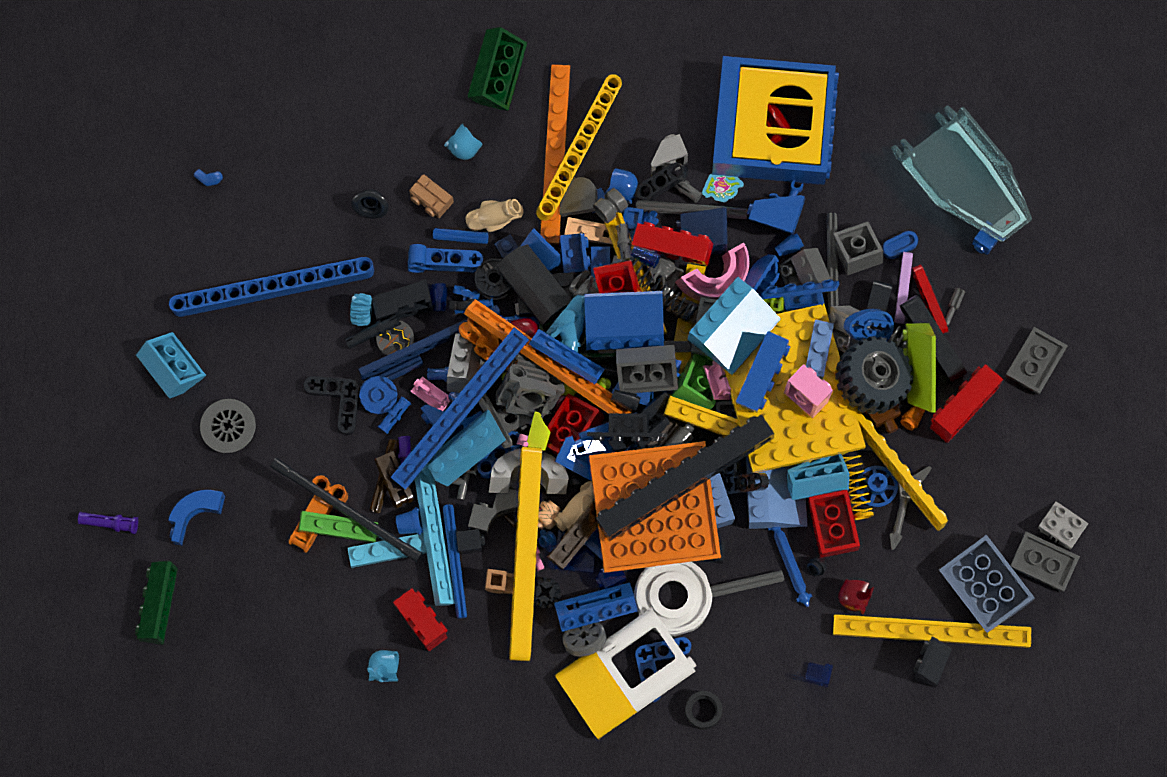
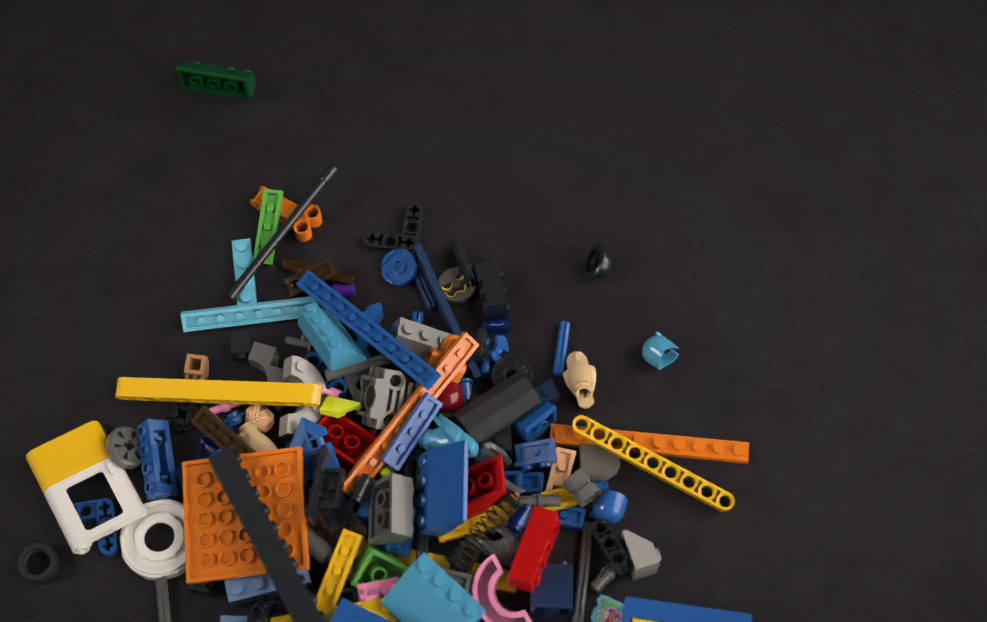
camera: 90 degrees right, 10 degrees down
dark purple pin [78,512,138,534] -> none
dark azure slope [136,332,206,398] -> none
blue arch [168,490,225,546] -> none
blue beam [169,257,374,317] -> none
blue arm [194,169,223,186] -> none
dark grey piece [200,399,256,453] -> none
dark azure gear [350,293,373,326] -> none
dark azure helmet [367,650,399,682] -> none
blue pin [378,396,411,434] -> none
red wedge [393,589,448,652] -> none
blue piece [396,507,423,535] -> none
blue piece [408,244,483,273] -> none
medium nougat brick [409,175,454,218] -> none
bright pink hinge [411,376,450,411] -> none
blue axle [443,504,467,619] -> none
dark green slope [467,27,527,111] -> none
blue plant [642,211,658,225] -> none

